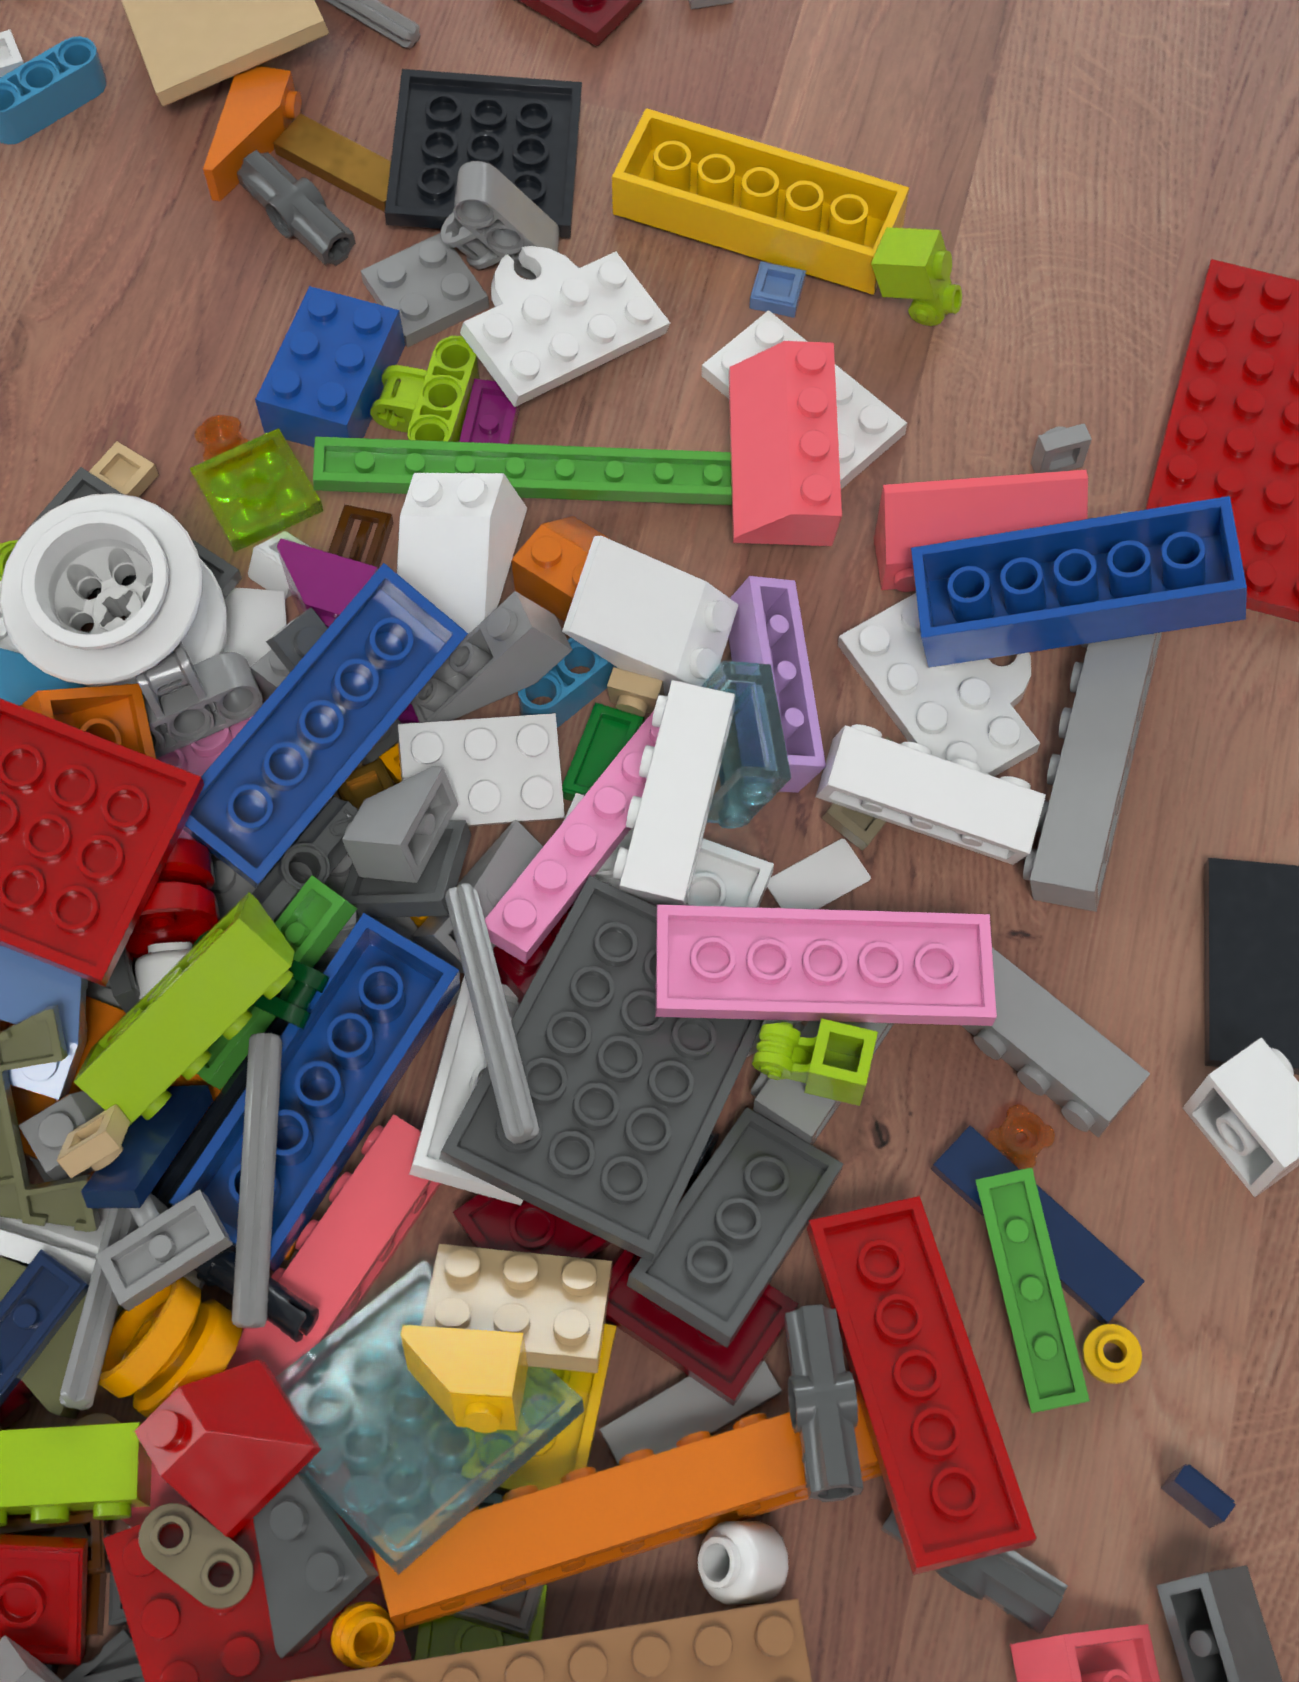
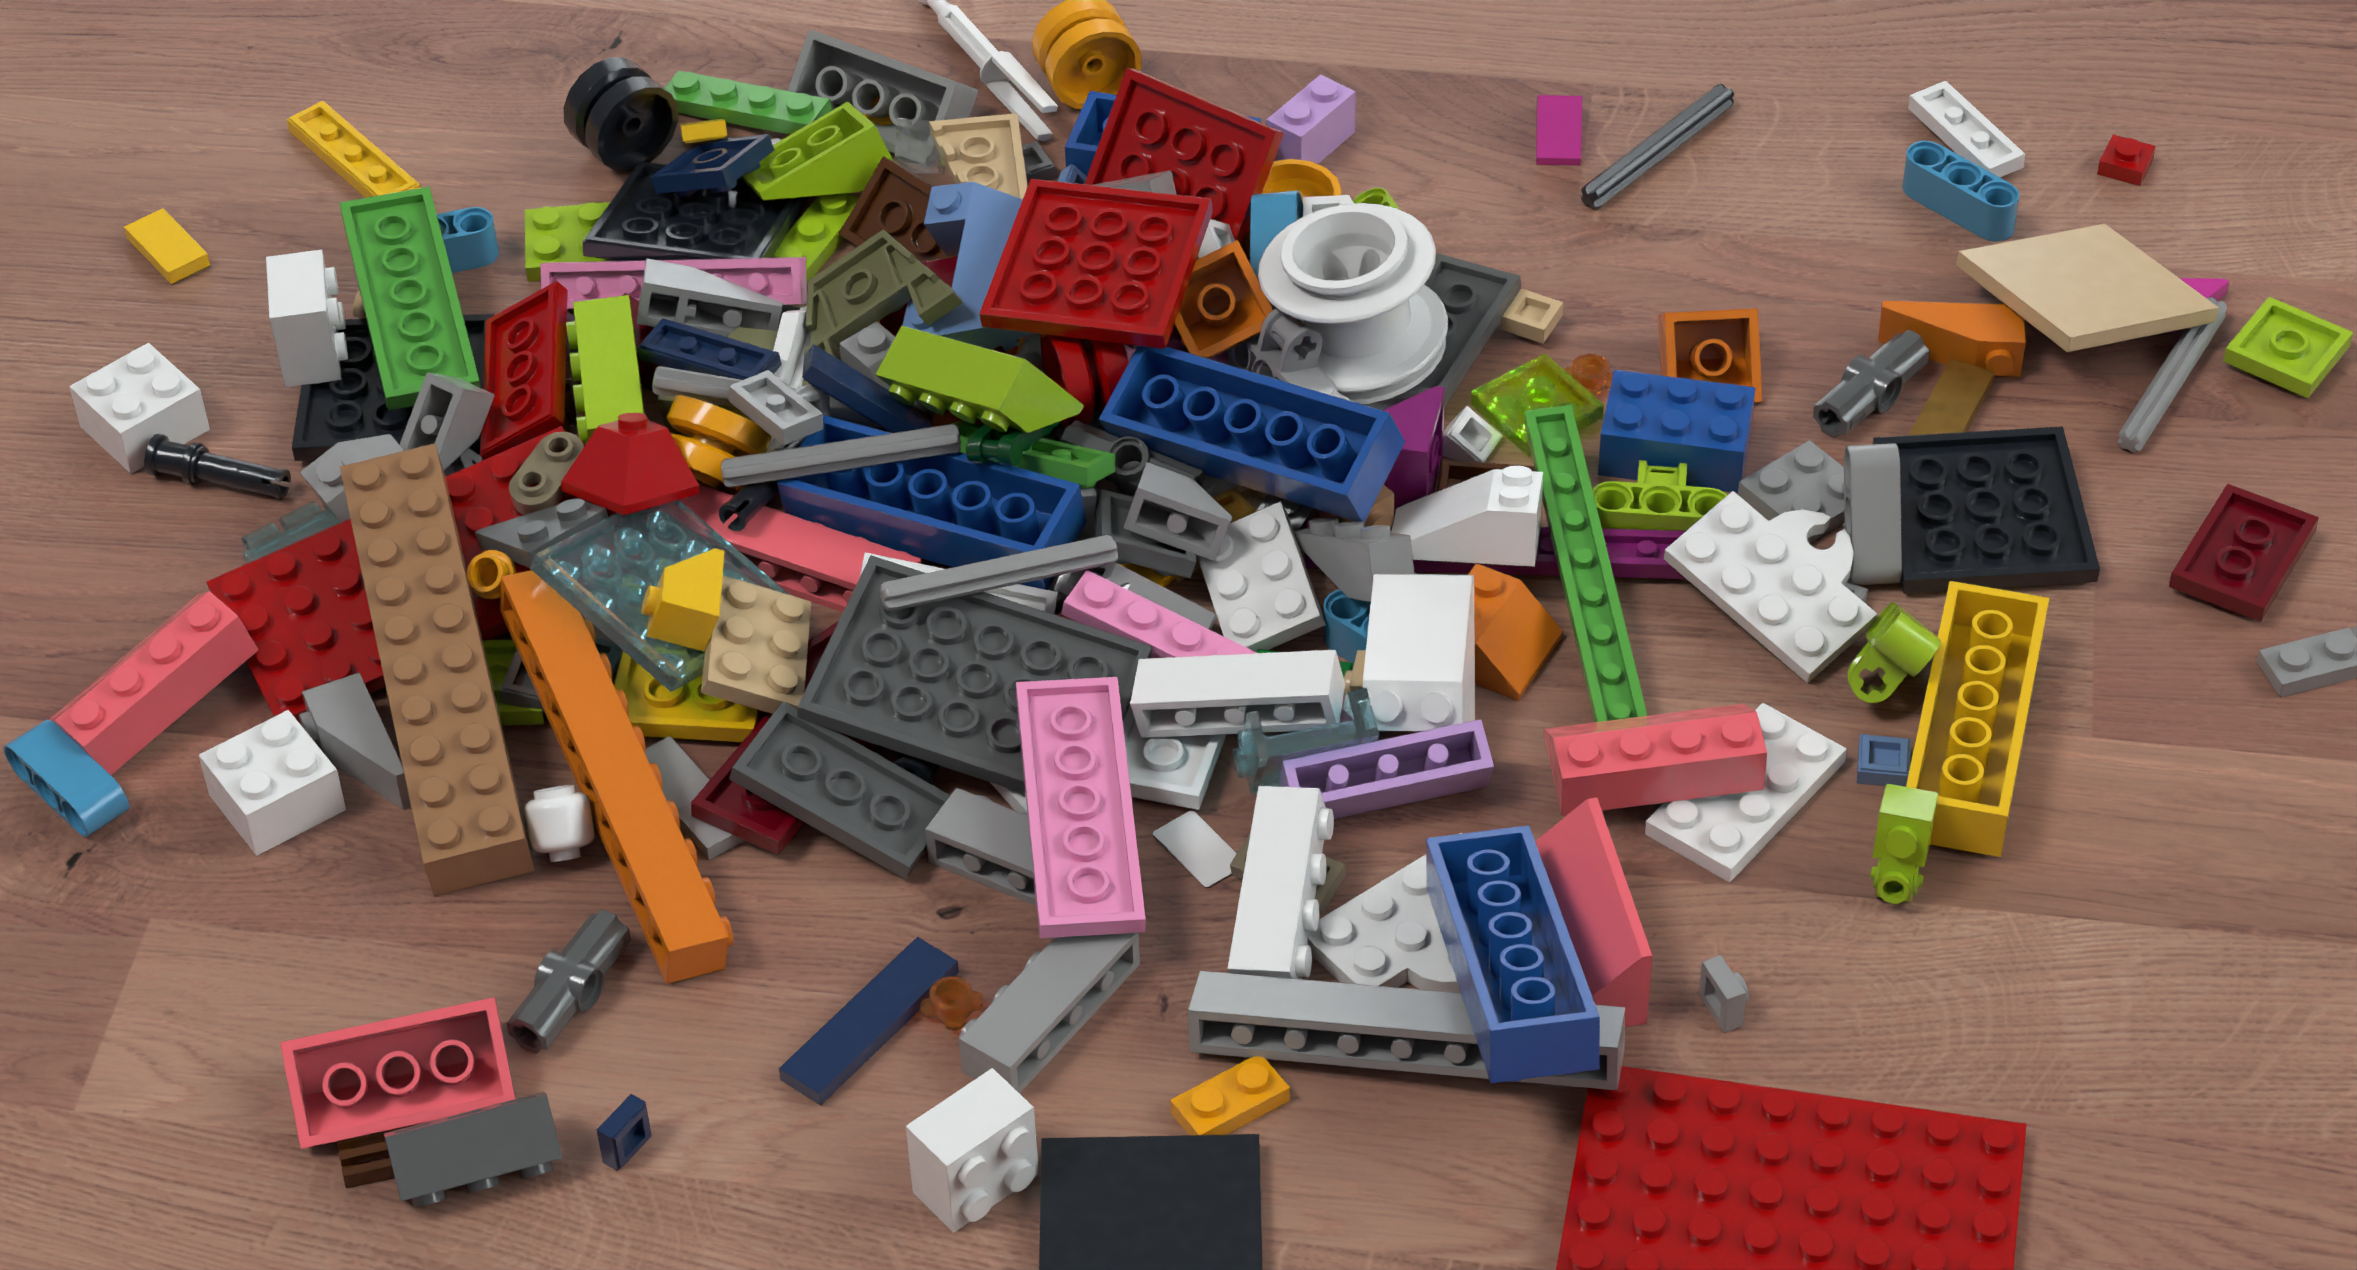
camera: 85 degrees right, 20 degrees down
tan plate [56,1104,130,1178] -> none
lime brick [752,1018,878,1106] -> none
dark grey piece [784,1305,863,1502] -> none
red plate [807,1196,1037,1575] -> none
bright green plate [976,1167,1090,1413] -> none
yellow plate [1082,1324,1142,1384] -> none
none -> light orange plate [1170,1056,1290,1135]
none -> orange slope [1658,308,1762,403]
none -> lime piece [1847,601,1941,703]

